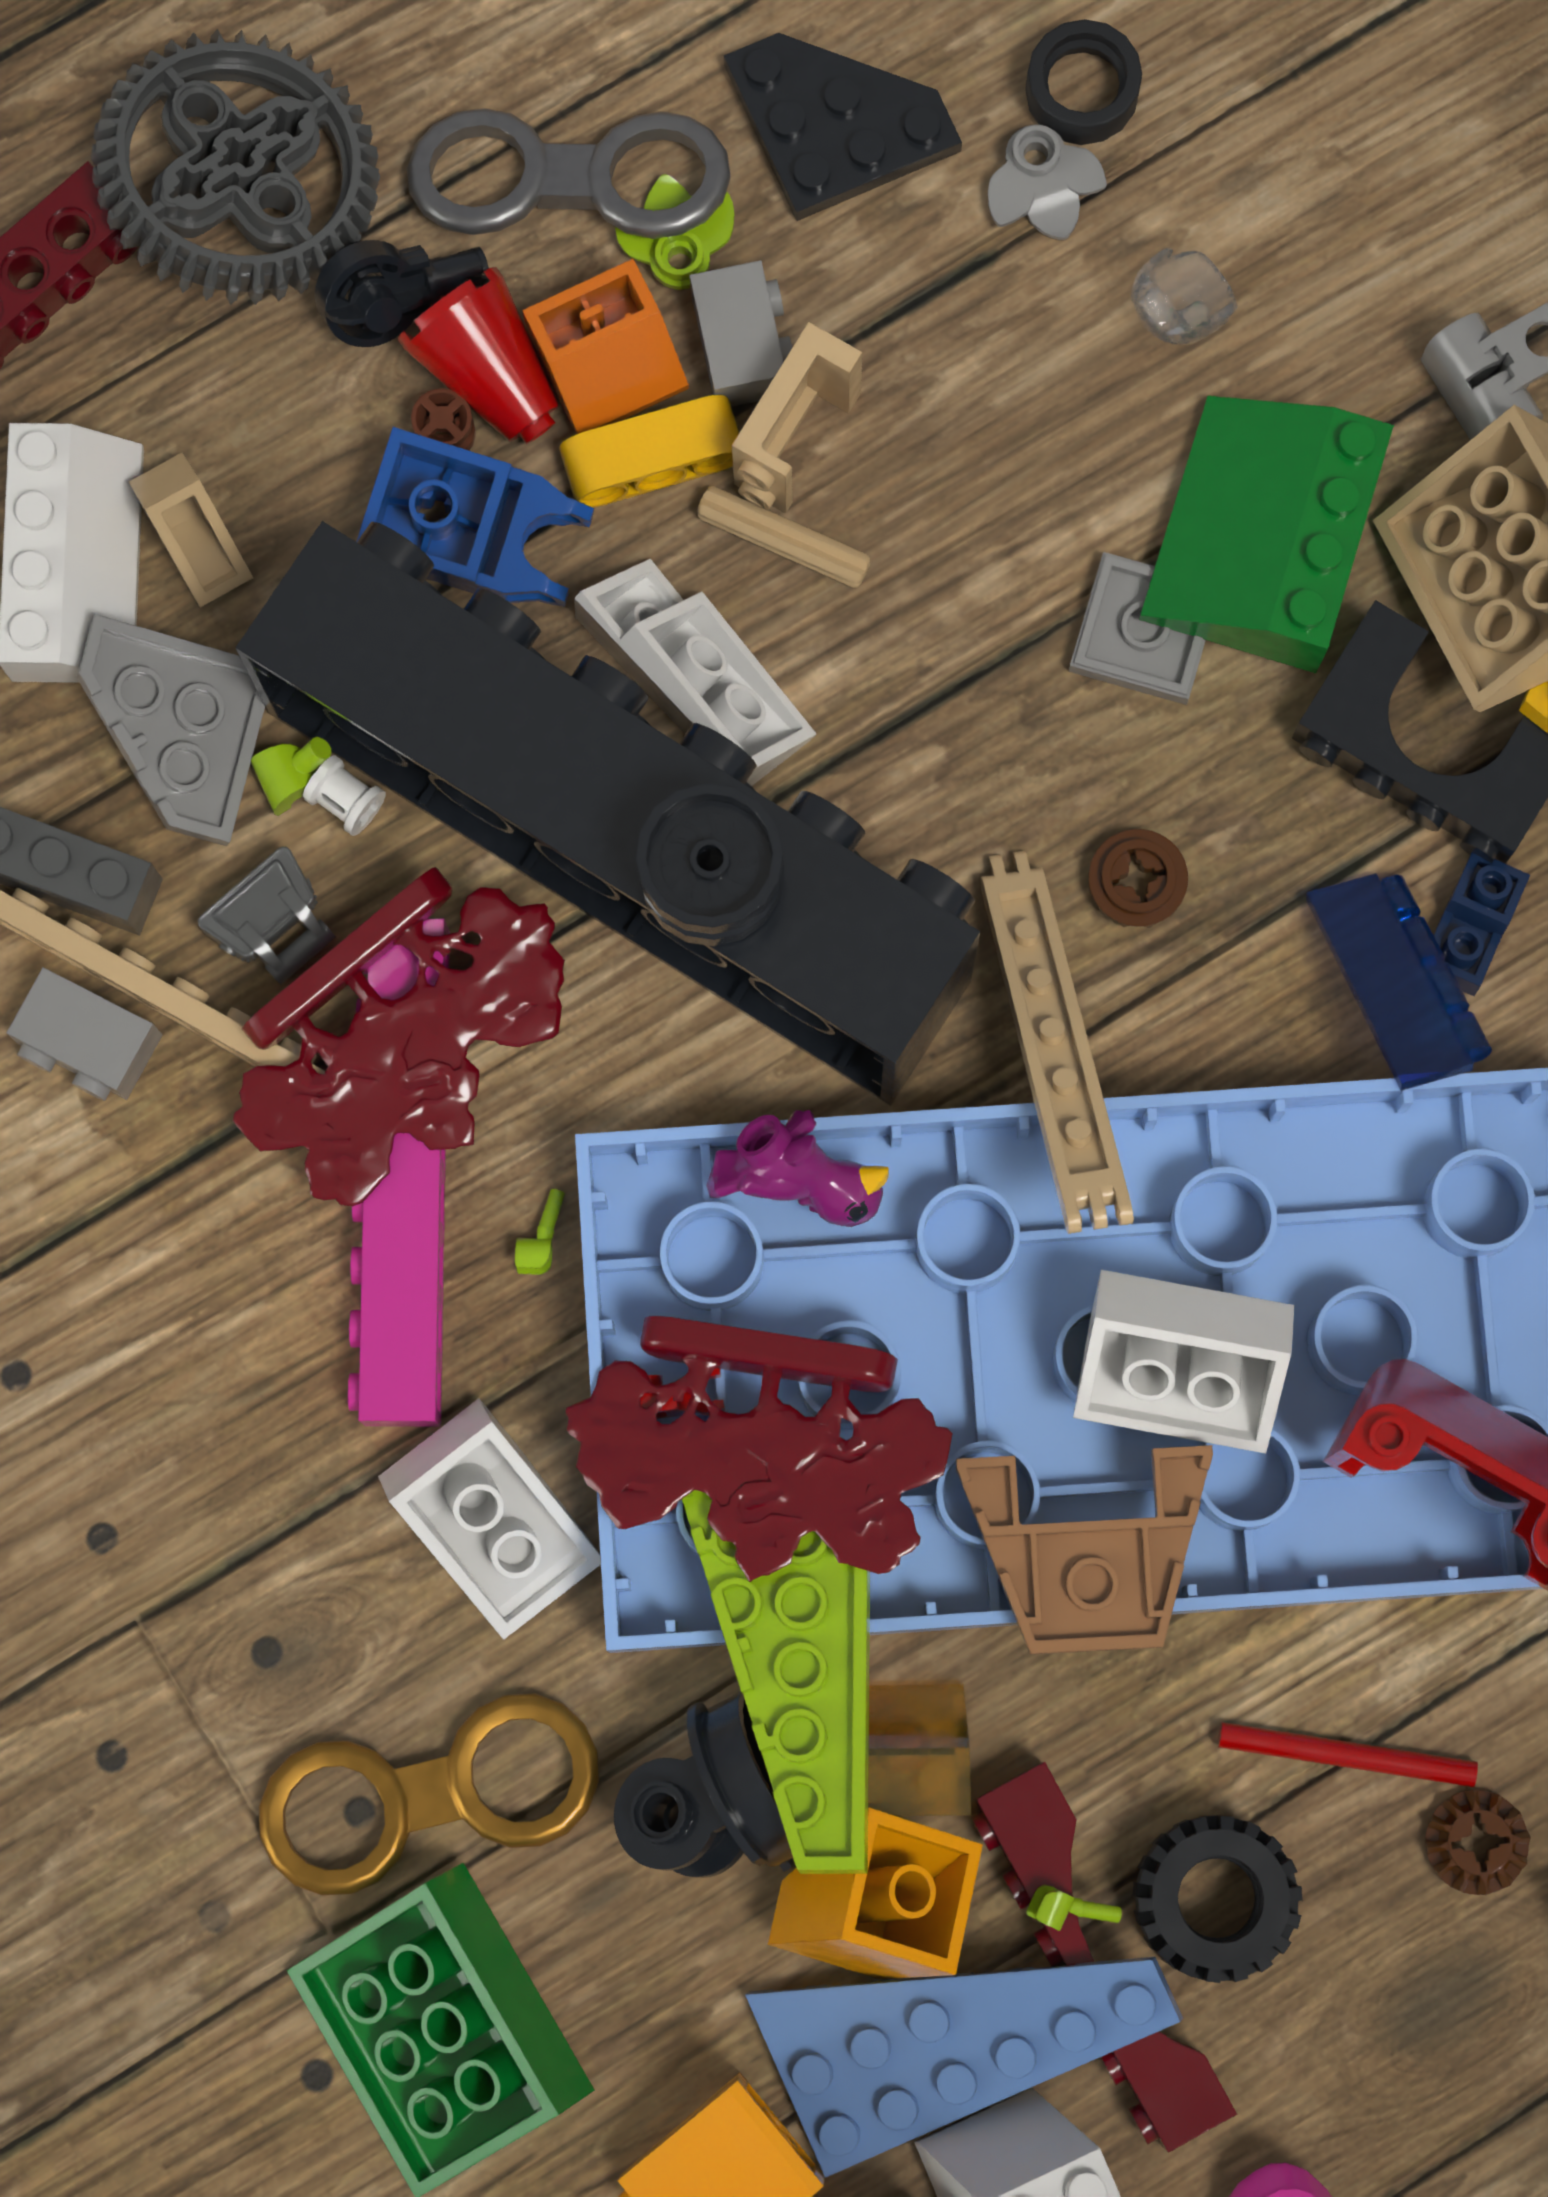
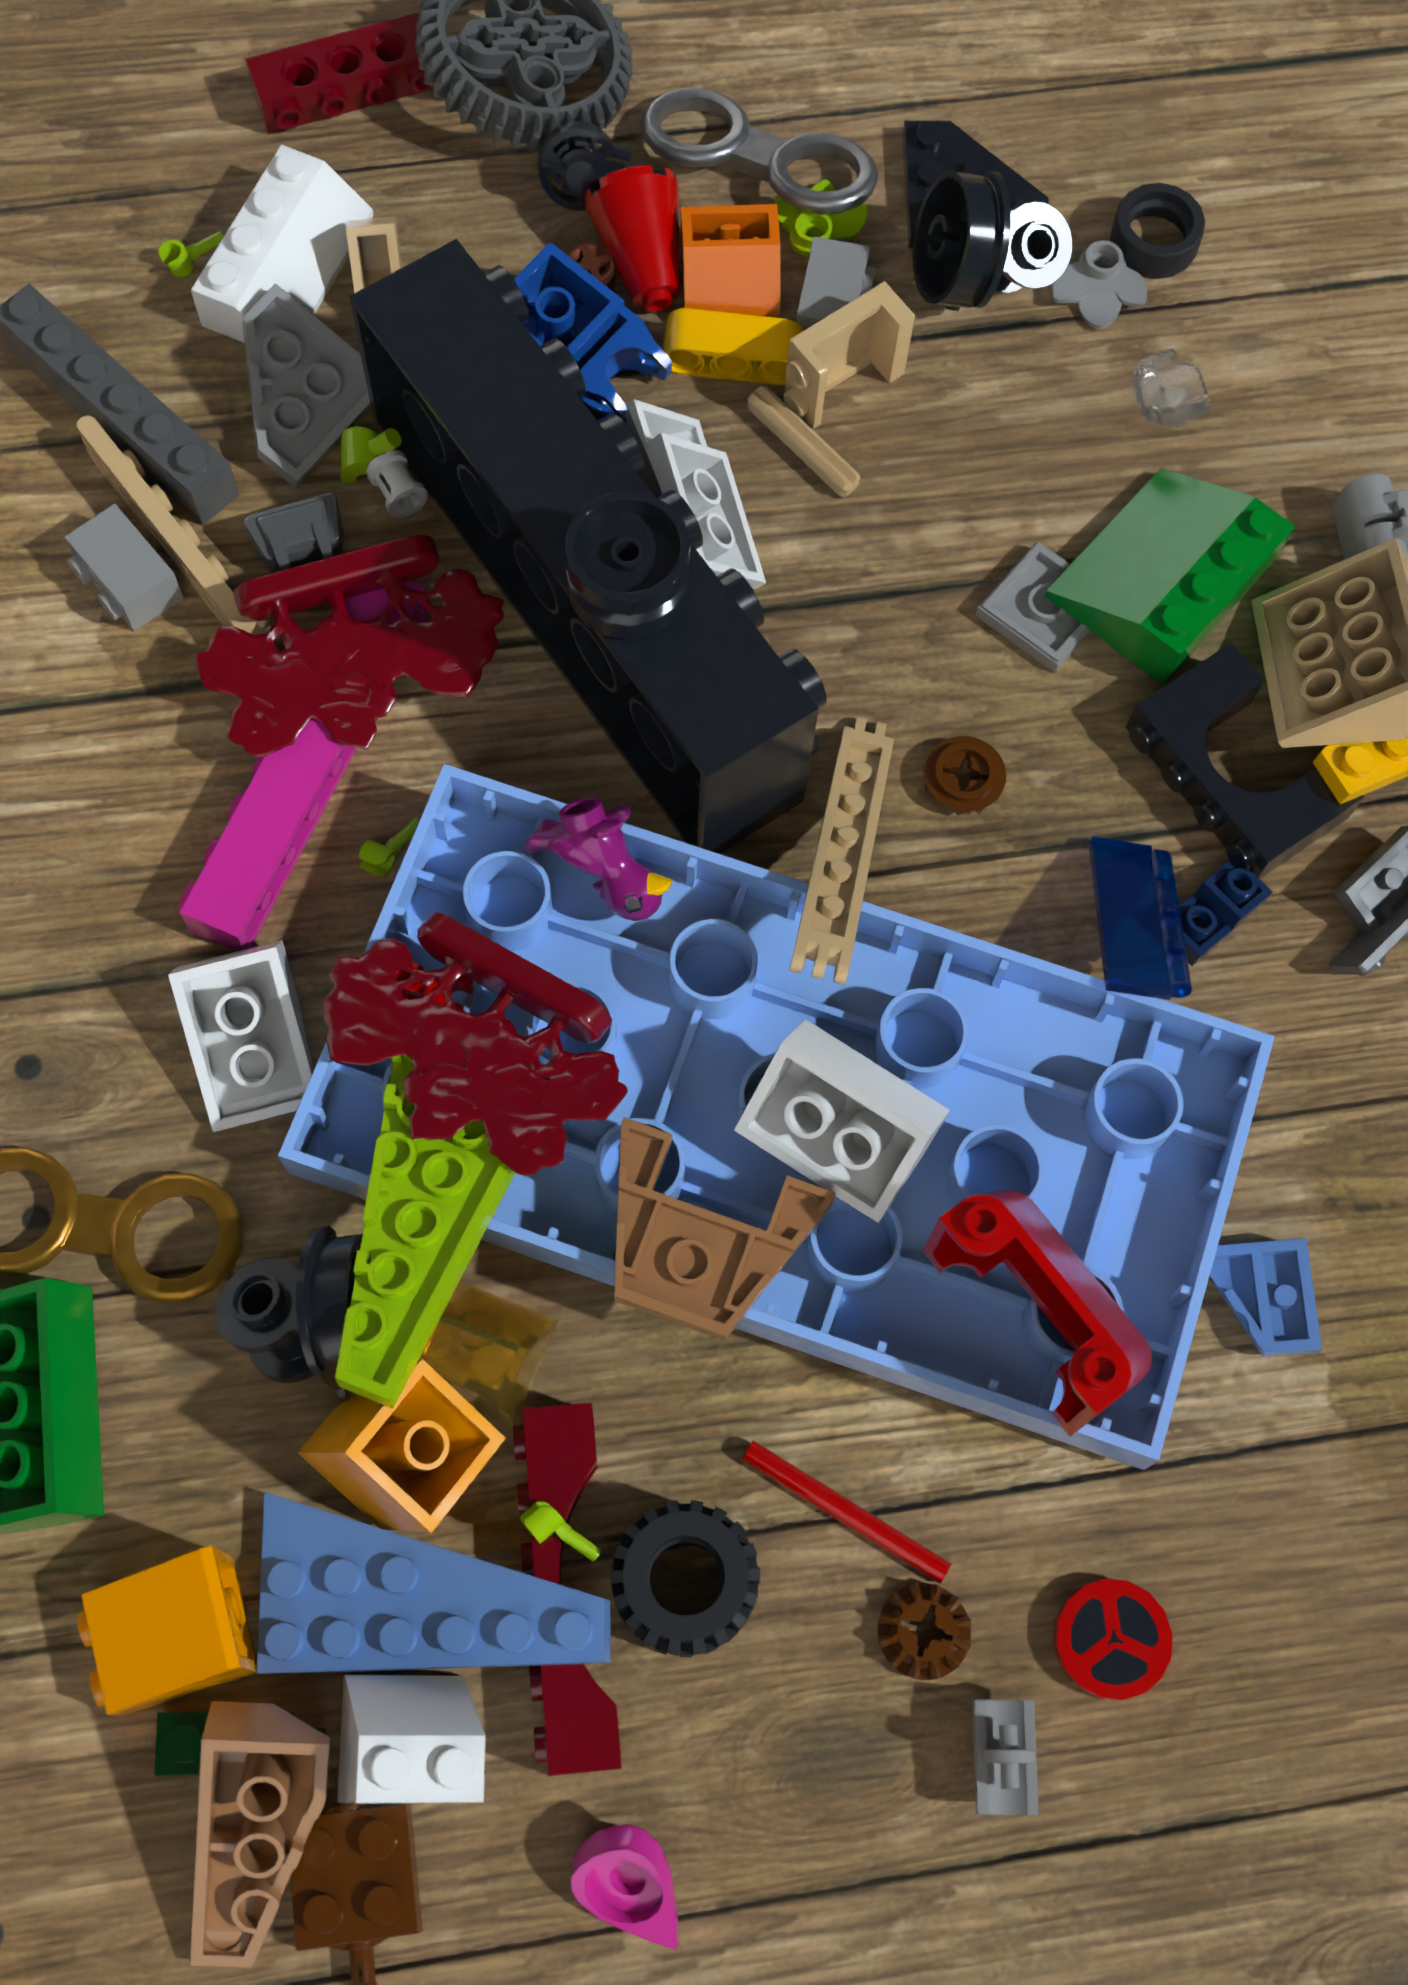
camera: 15 degrees right, 10 degrees down
none -> black piece [913,171,1072,311]

